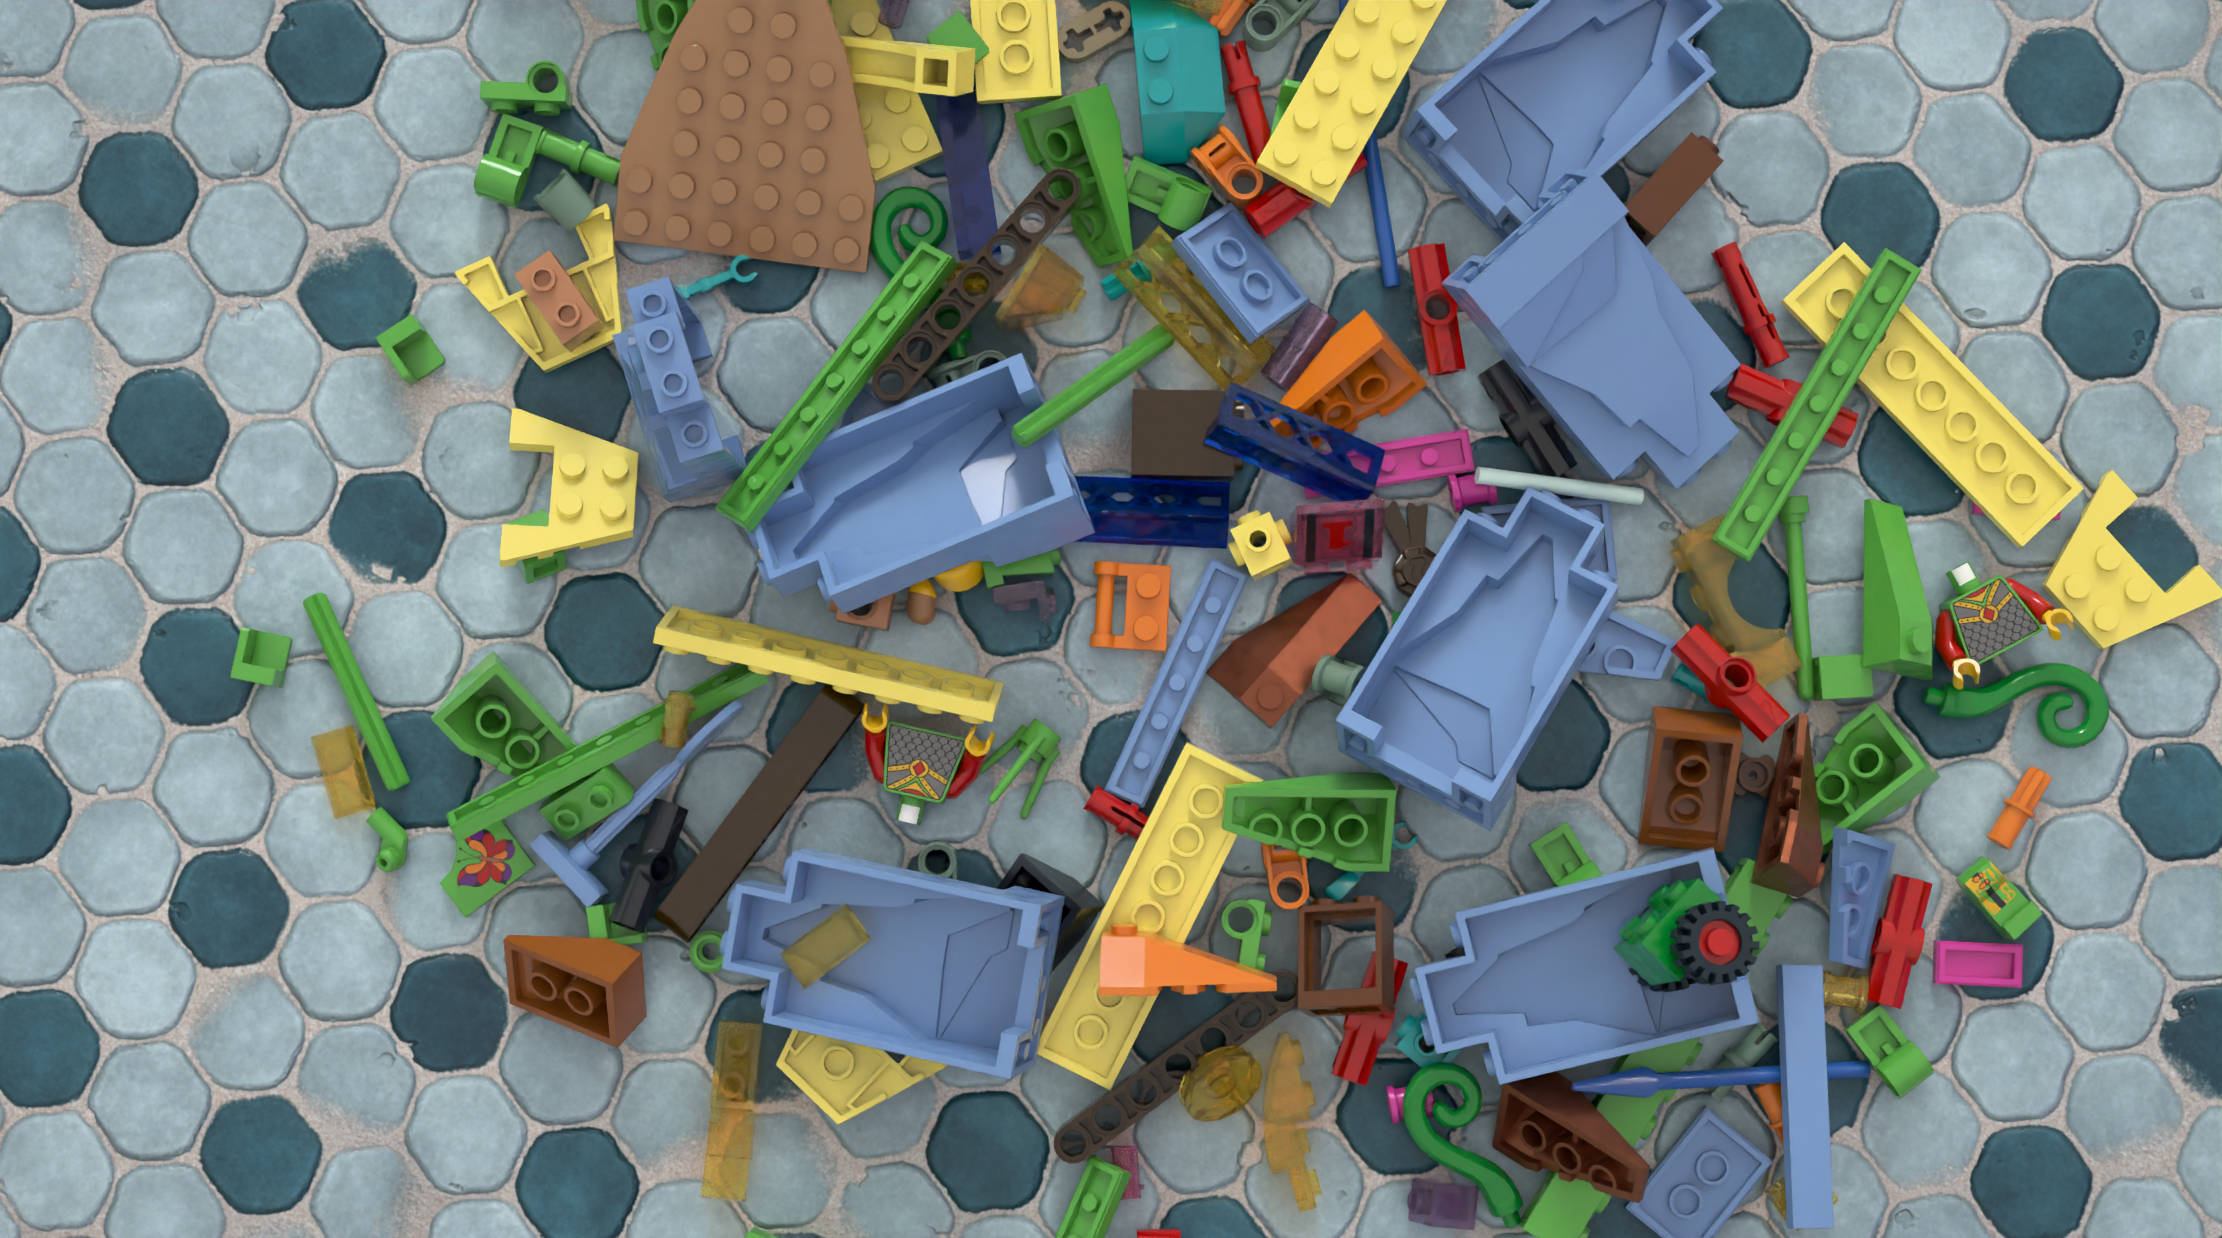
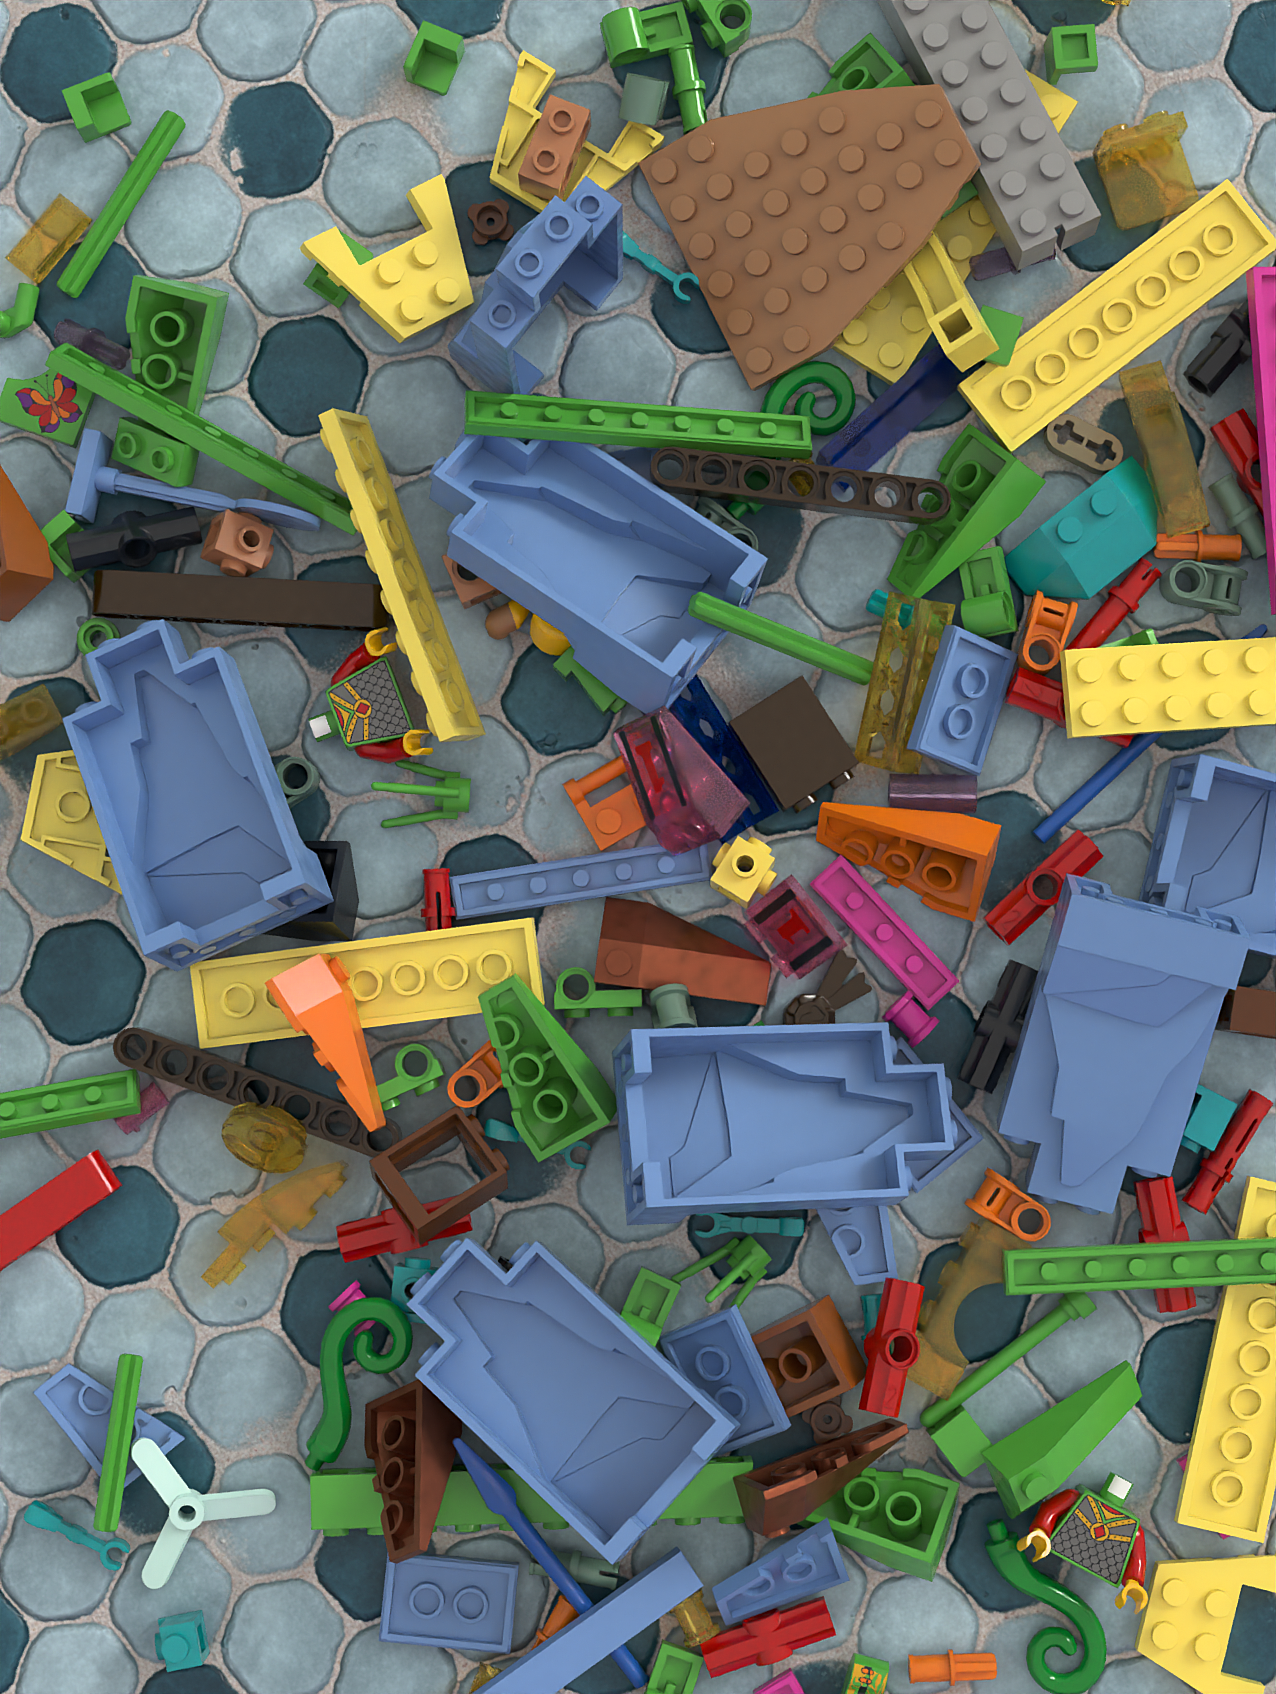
camera: 55 degrees right, 0 degrees up
clear yellow pin [657,691,697,748] -> none
clear yellow tile [780,904,871,989] -> none
clear purple bracket [992,579,1058,625] -> none
clear yellow slope [994,243,1087,333] -> none
clear blue fence [1203,382,1385,510] -> none
clear purple bracket [1407,1178,1479,1230] -> none
light aqua bar [1475,467,1644,505] -> none
brick [1613,878,1760,992] -> none
none -> axle [54,318,130,370]
none -> nougat brick [200,509,274,577]
none -> reddish brown plate [467,199,514,246]
none -> bright green plate [554,967,642,1018]
none -> clear pink slope [613,705,750,857]
none -> medium blue tile [658,1304,791,1458]
none -> bright green plant [671,1234,772,1309]
none -> teal piece [695,1213,804,1238]
none -> orange piece [964,1167,1051,1241]
none -> teal brick [1180,1084,1238,1154]

